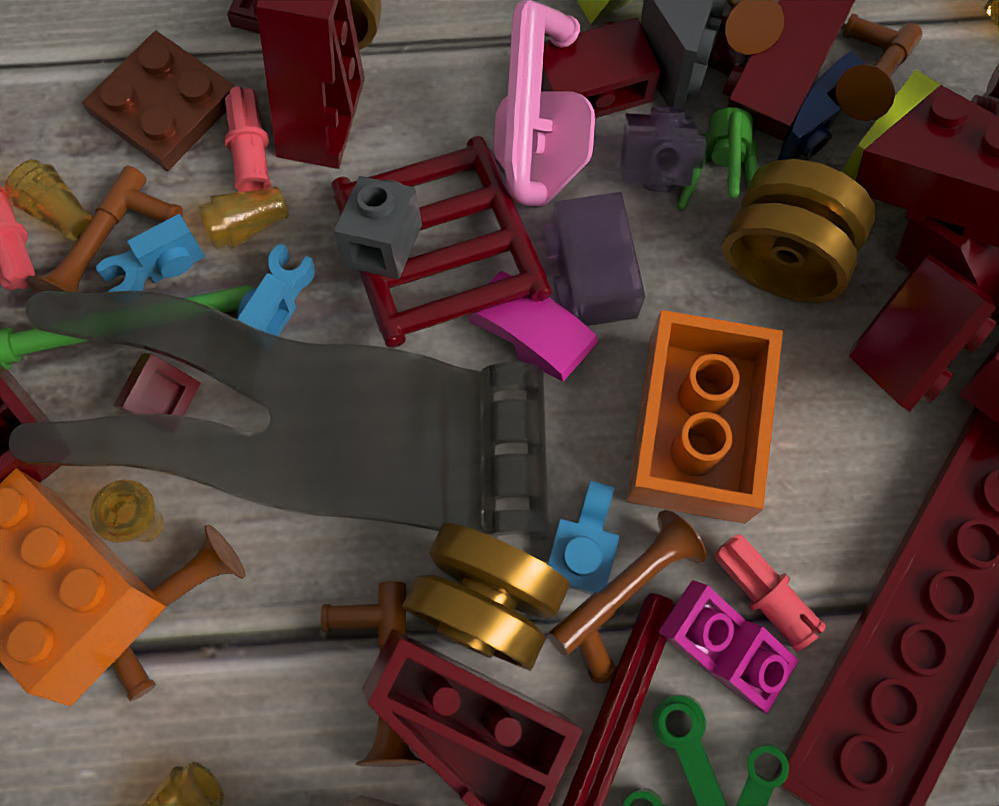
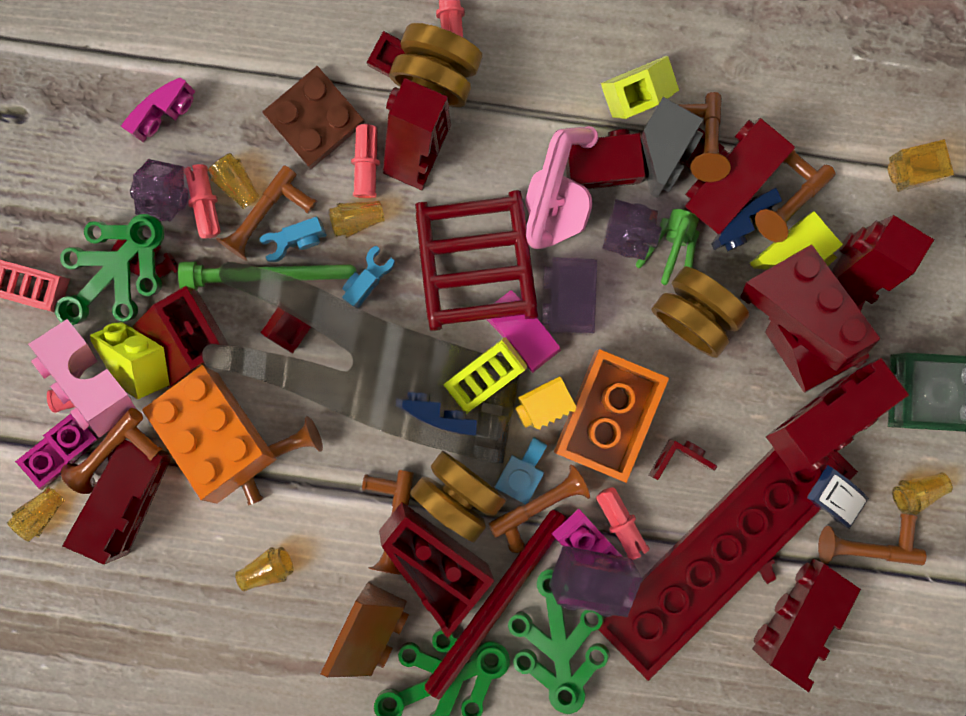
camera: 15 degrees right, 15 degrees up
clear yellow cone [90,479,164,543] -> none
dark grey brick [334,176,422,279] -> none
dark red slope [849,252,997,412] -> none
none -> dark blue slope [396,392,477,436]
none -> neon yellow slope [443,337,527,414]
none -> yellow brick [515,377,576,430]
none -> clear purple brick [549,545,643,617]
none -> dark red bracket [648,440,718,480]

